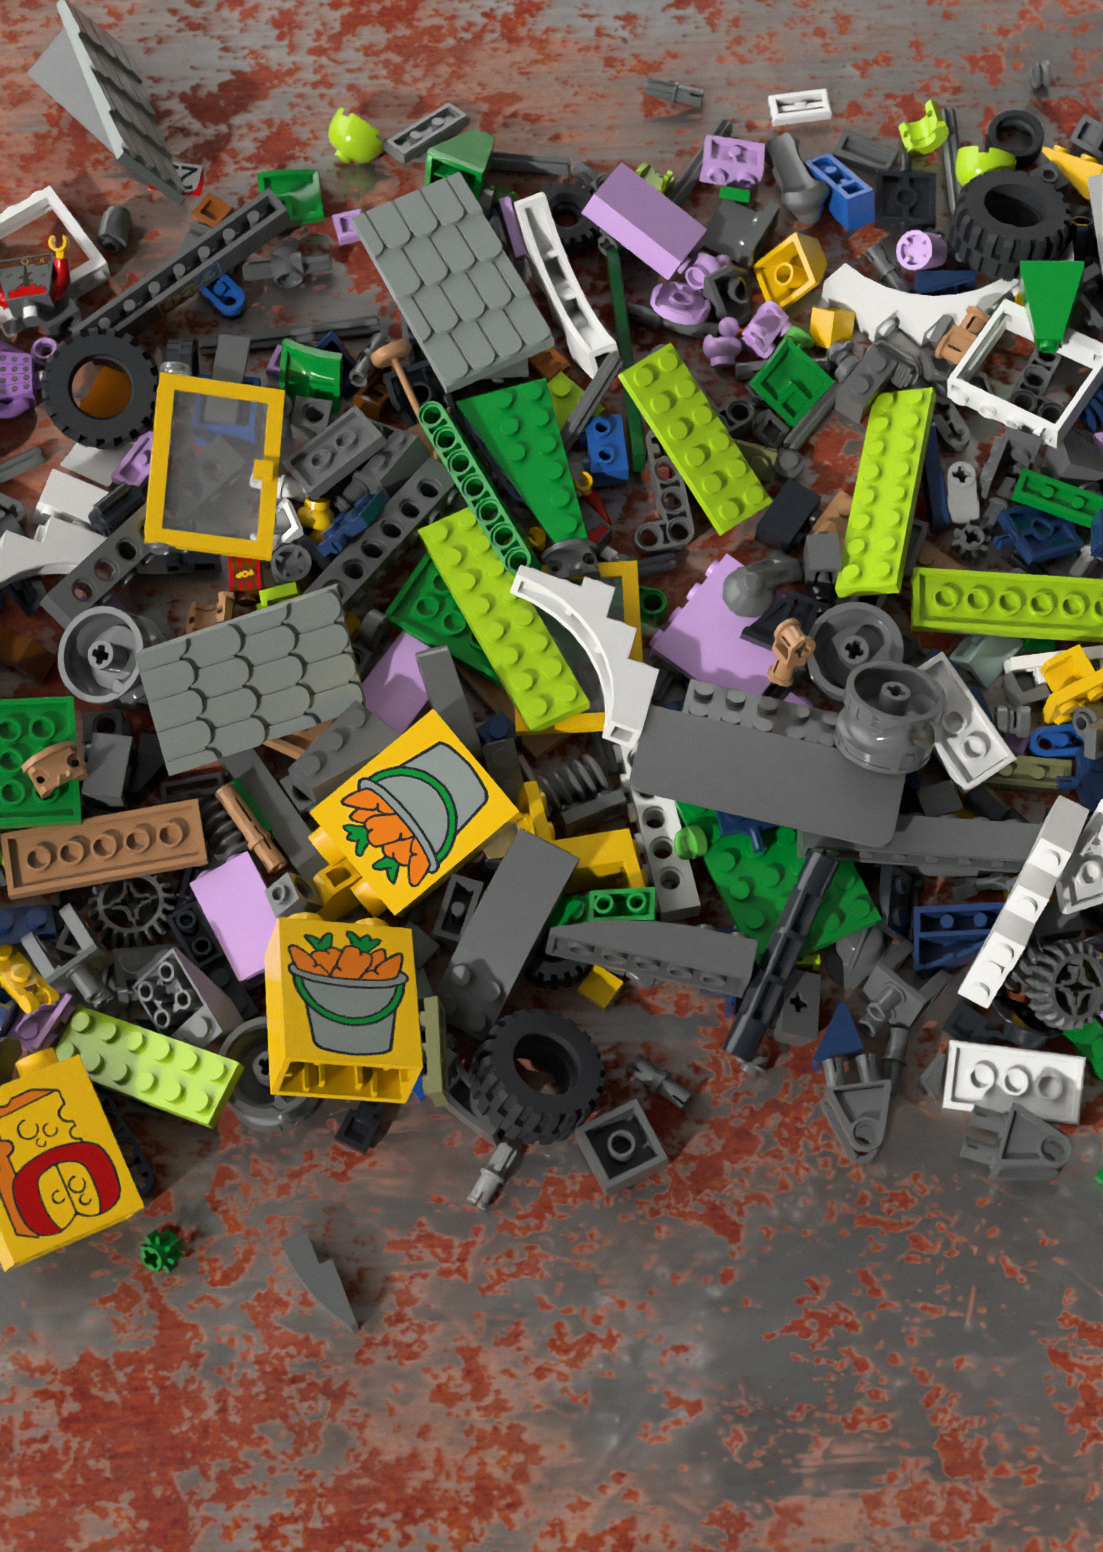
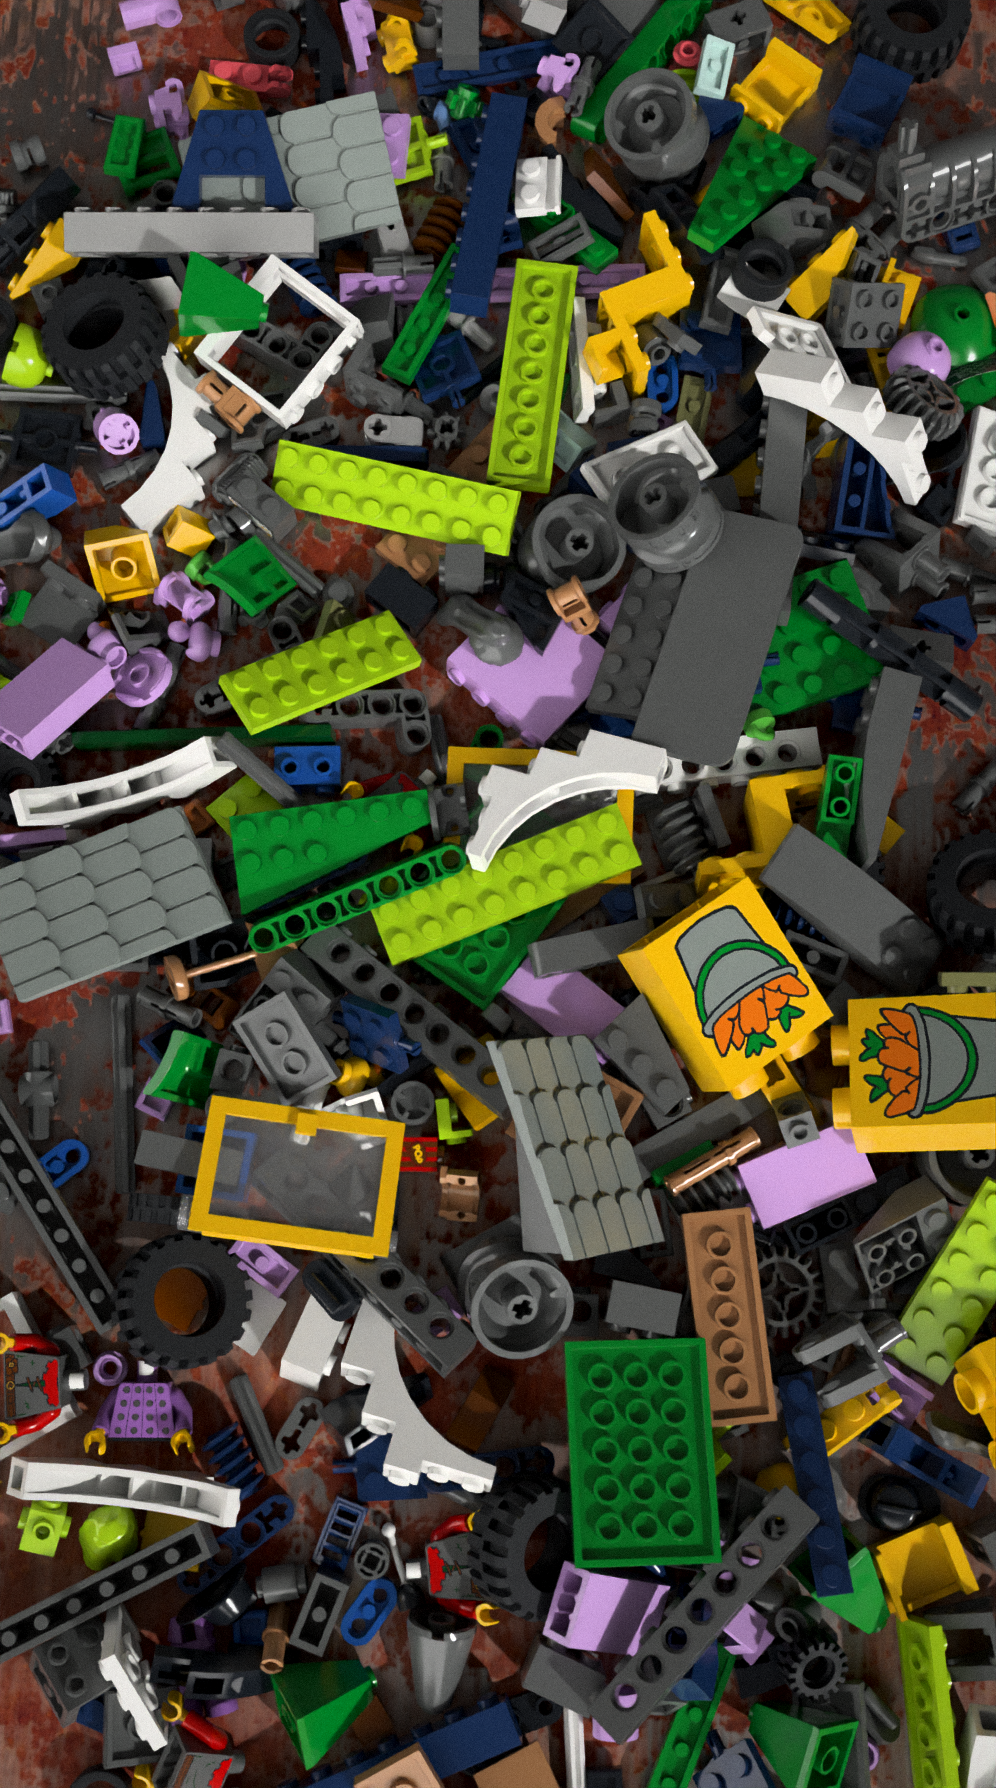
camera: 90 degrees left, 10 degrees up
medium nougat piece [21,741,88,799] -> none

